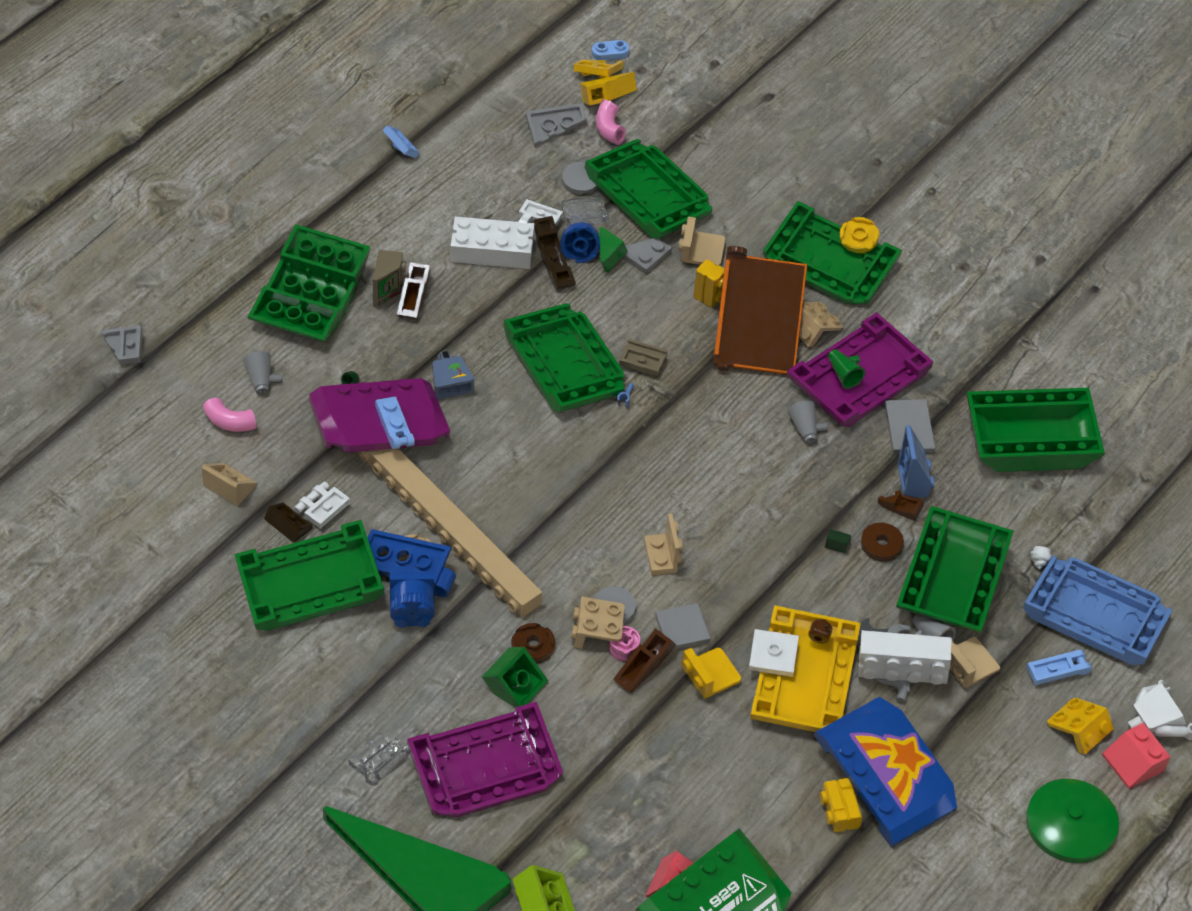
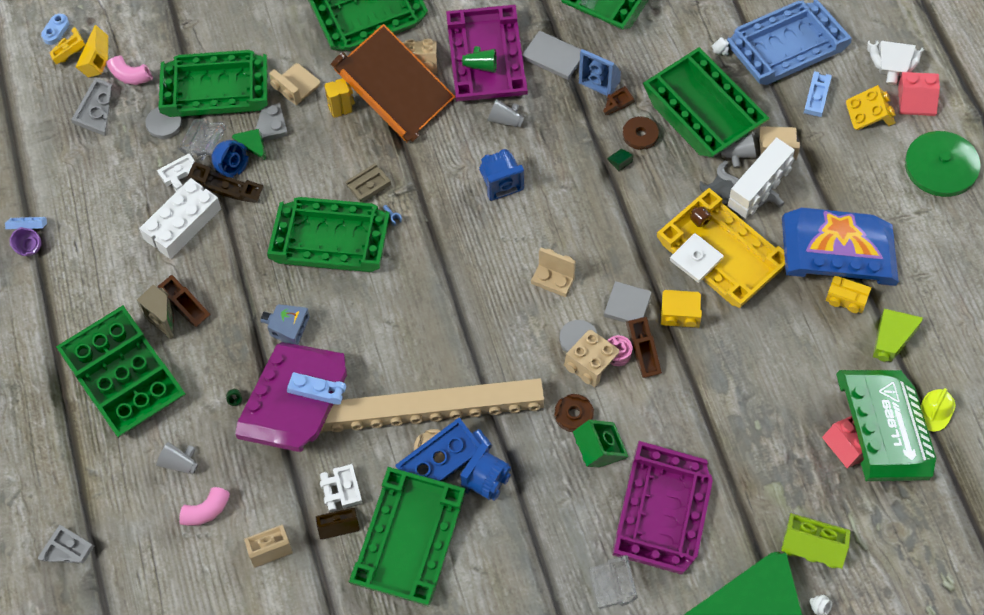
camera: 50 degrees left, 10 degrees up
none -> medium lavender hair [10,227,41,256]
none -> blue piece [479,149,524,201]
none -> lime slope [873,309,923,362]

